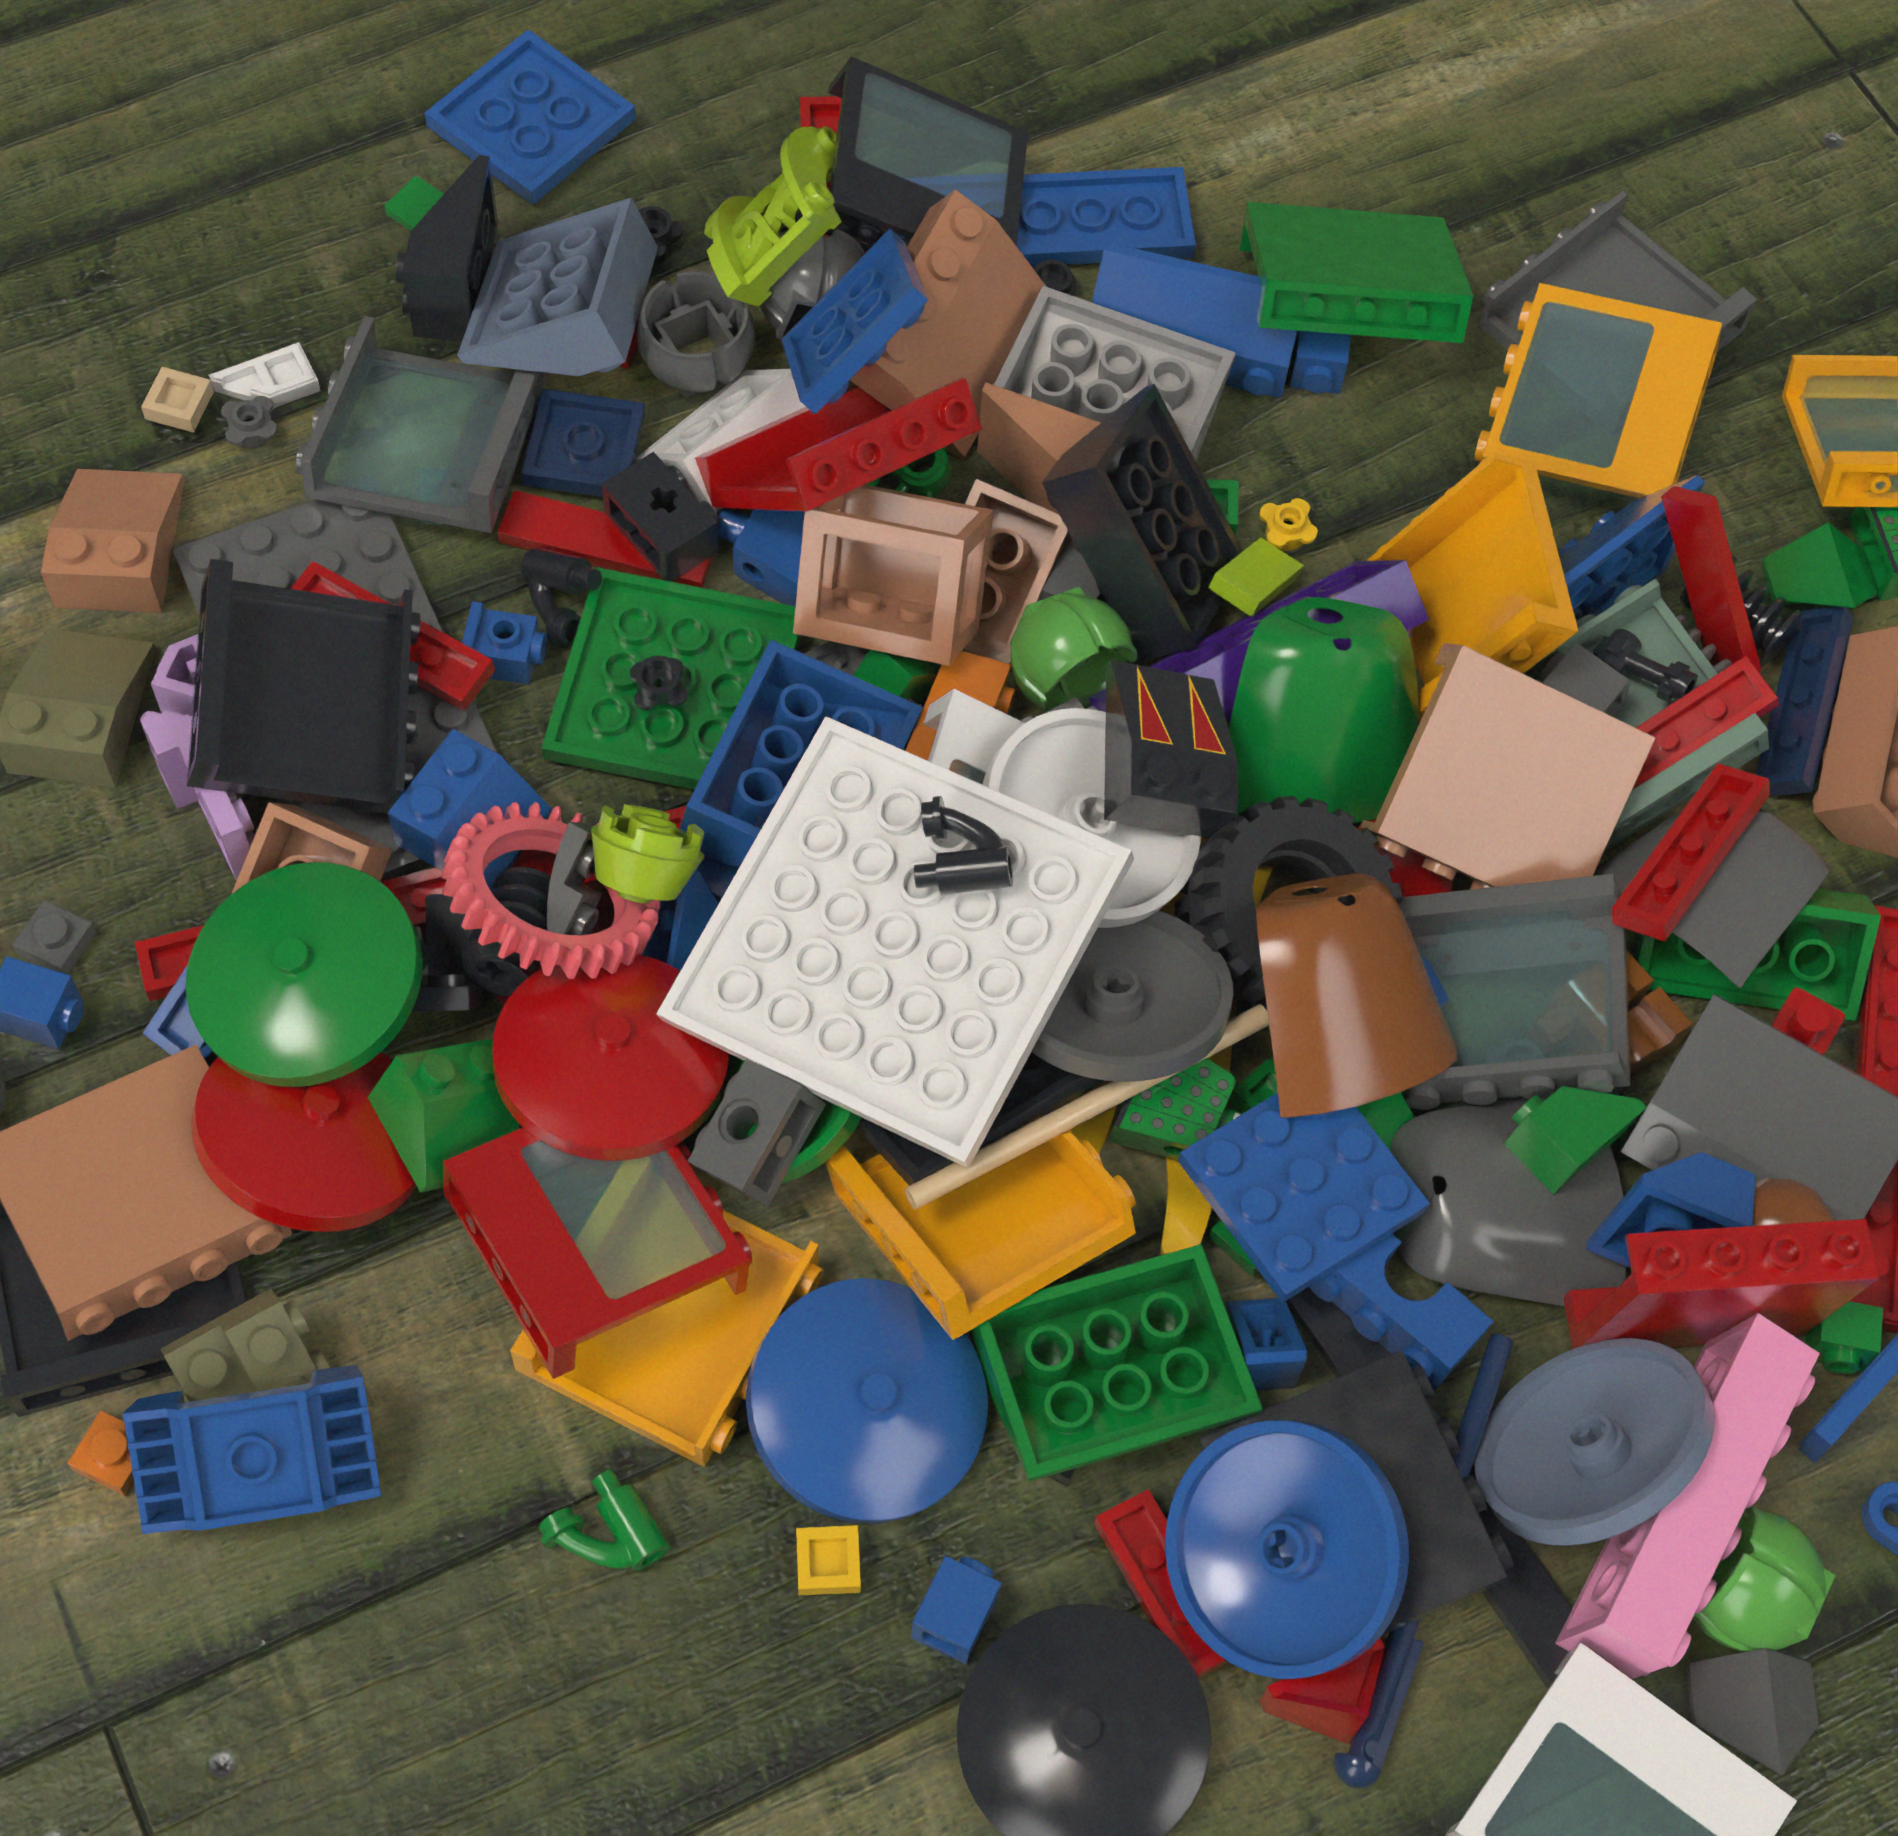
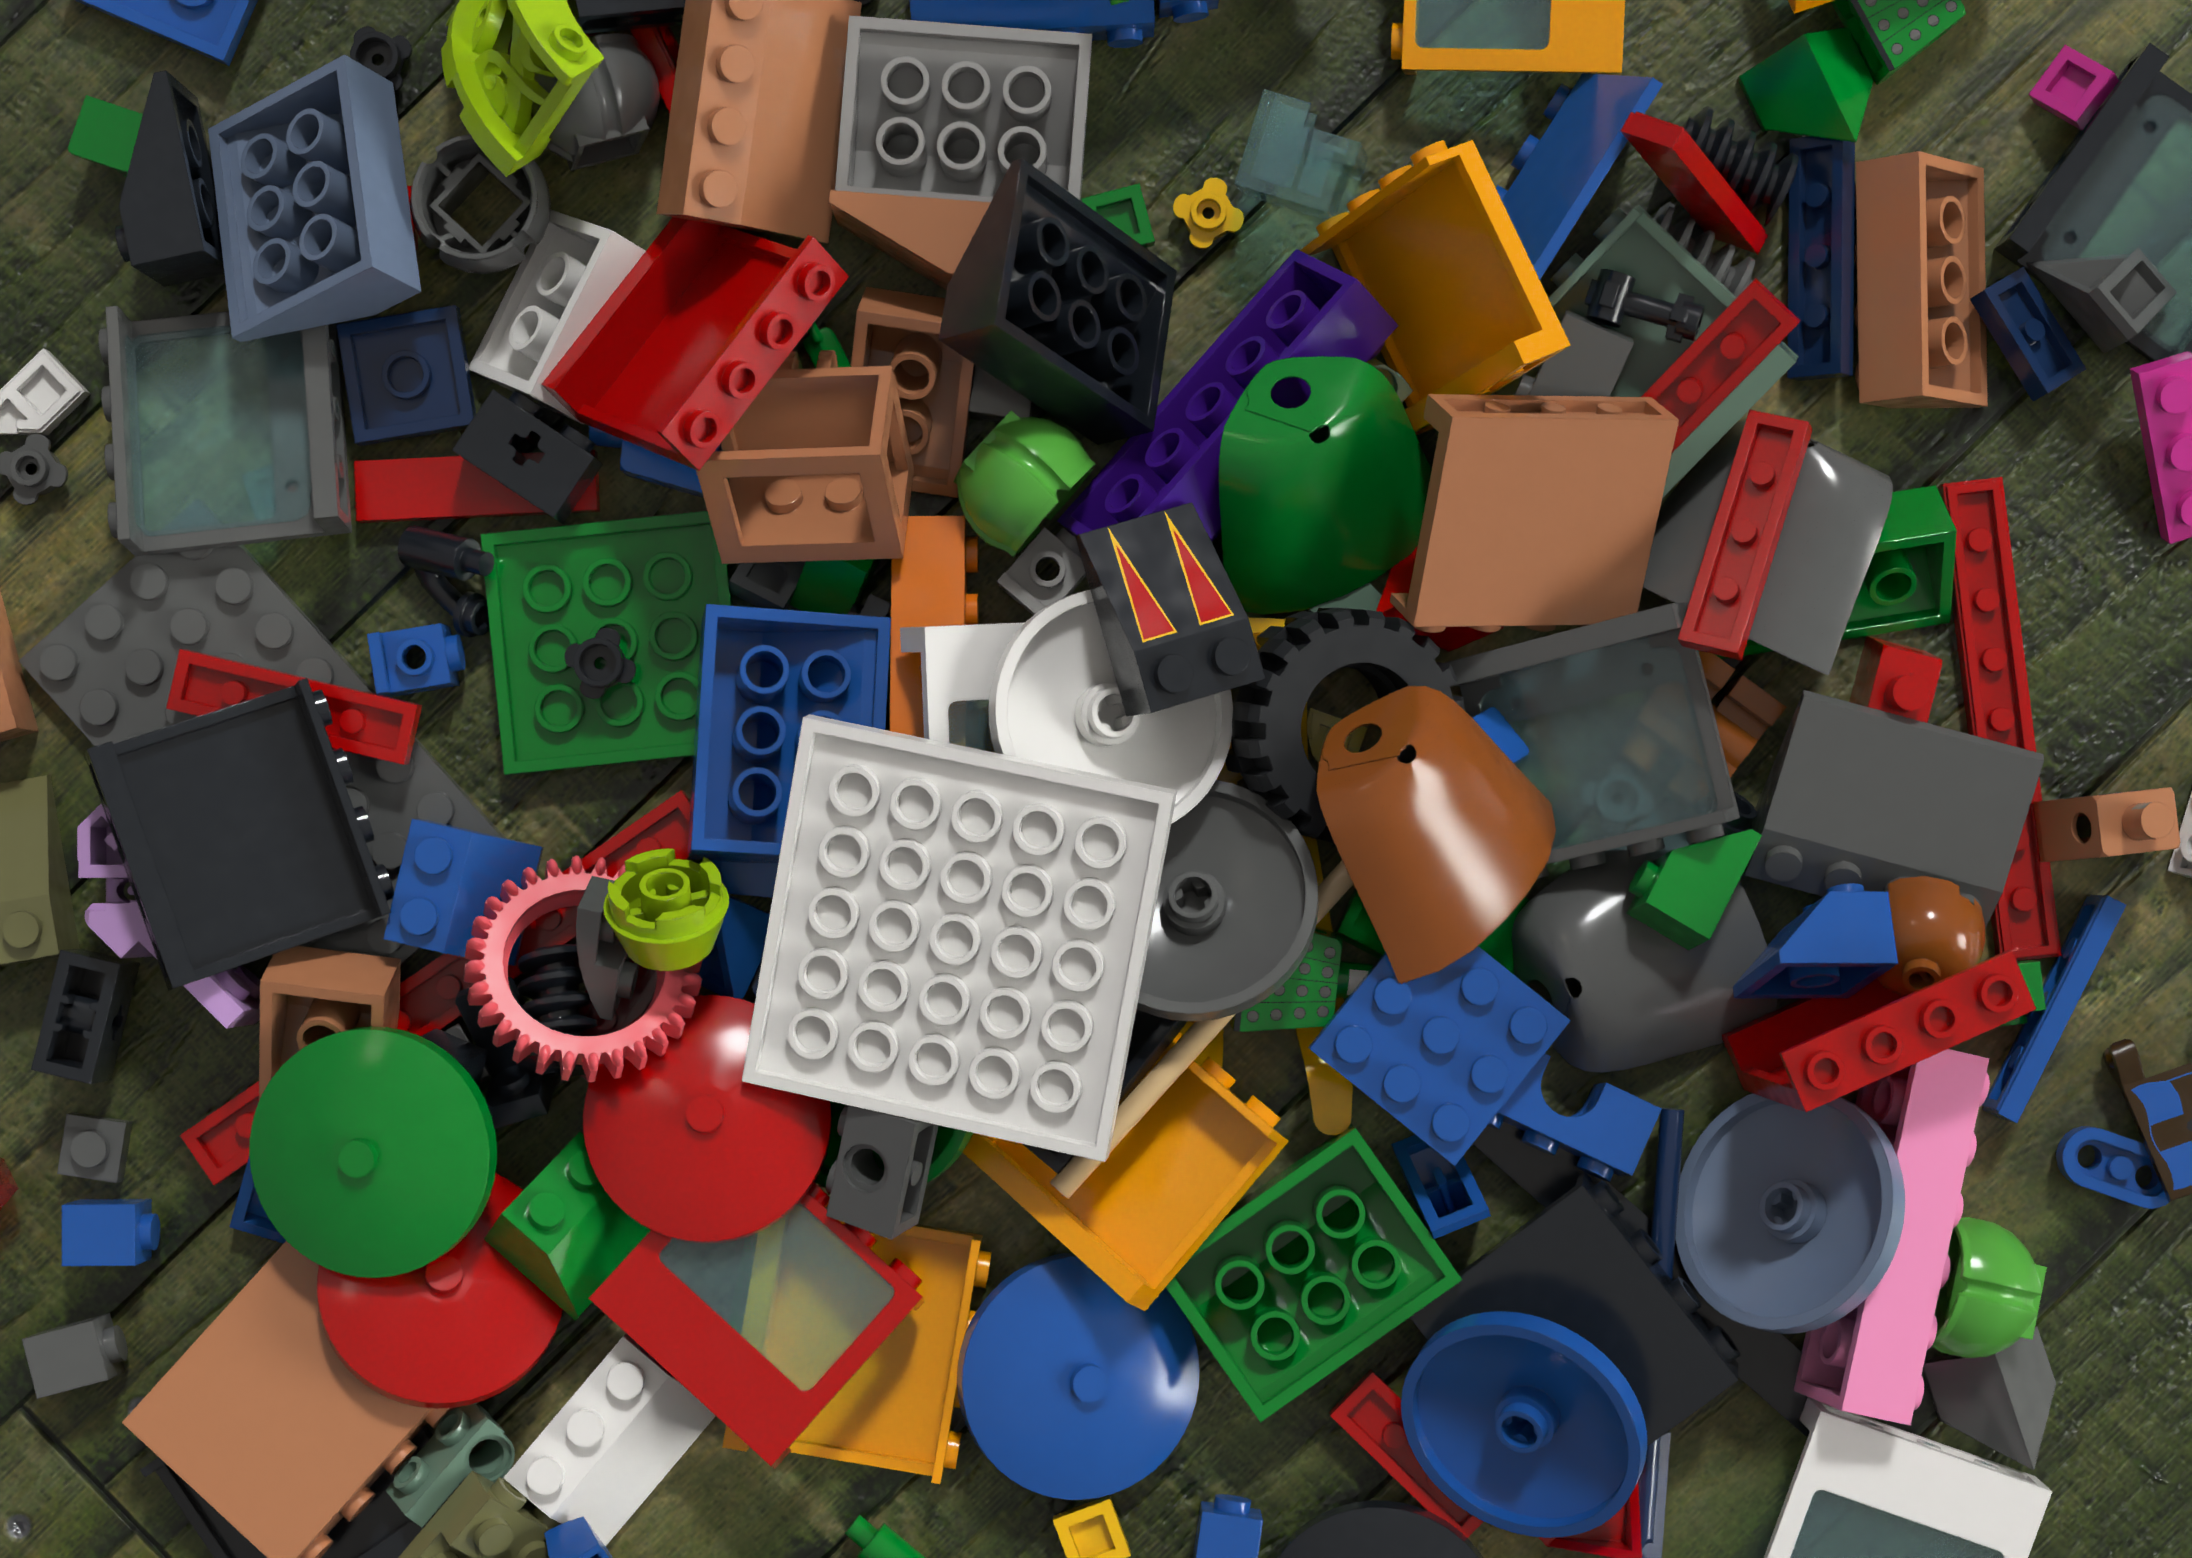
camera: 10 degrees left, 25 degrees up
blue plate [781,229,928,414] -> none
black plant [914,796,1013,895] -> none
lime tile [1208,537,1304,616] -> none
none -> black brick [31,949,140,1084]
none -> sand green plate [385,1403,515,1528]
none -> white slope [504,1333,716,1547]
none -> clear light blue plate [1234,89,1368,220]

